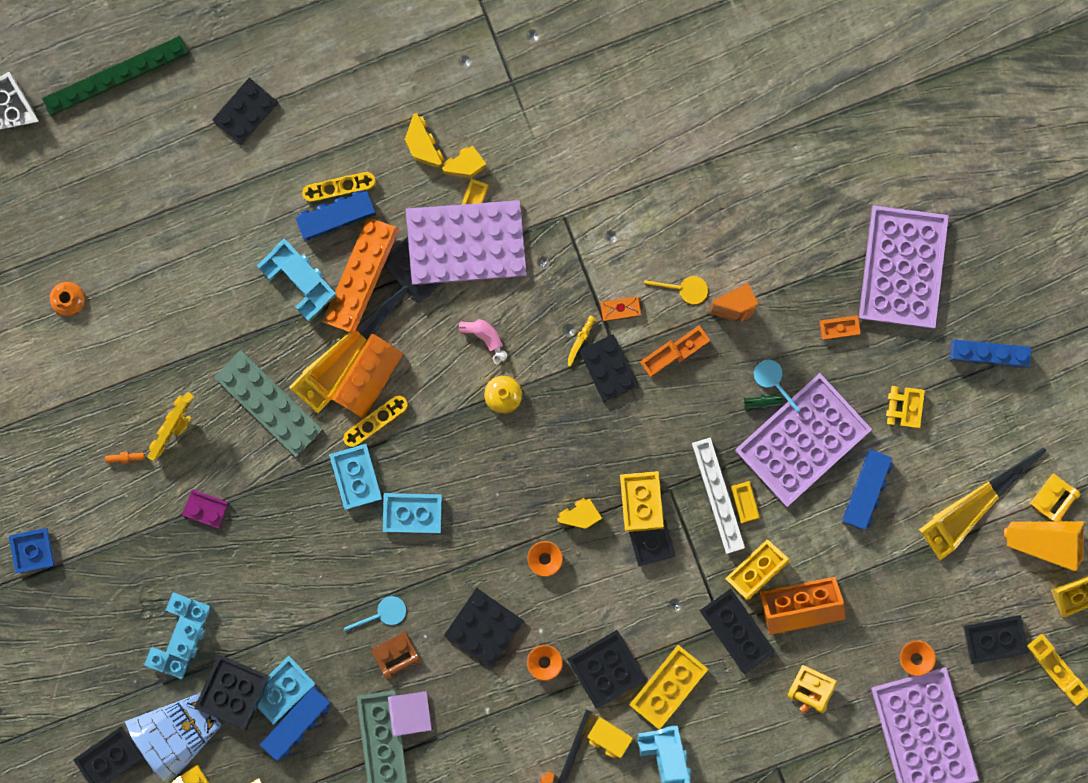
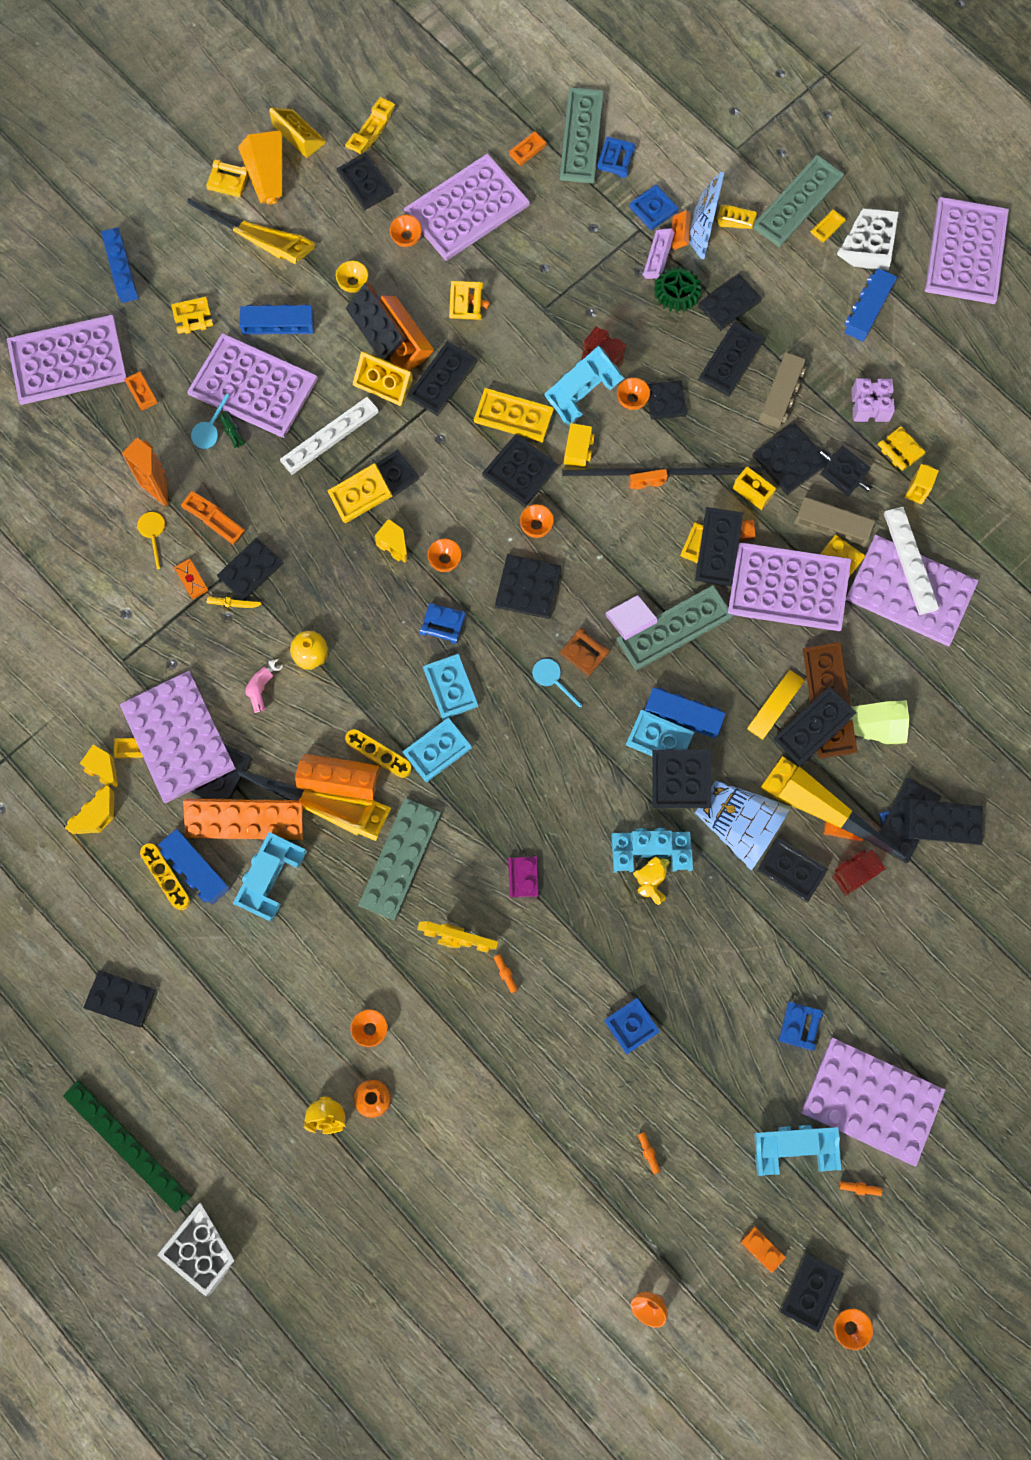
camera: 115 degrees left, 10 degrees down
yellow tile [731,481,760,523] -> none
none -> yellow cylinder [304,1097,346,1134]
none -> yellow piece [336,261,368,292]
none -> black plate [345,283,407,362]
none -> orange piece [350,1010,388,1047]
none -> blue plate [420,603,465,644]
none -> yellow animal [633,857,670,905]

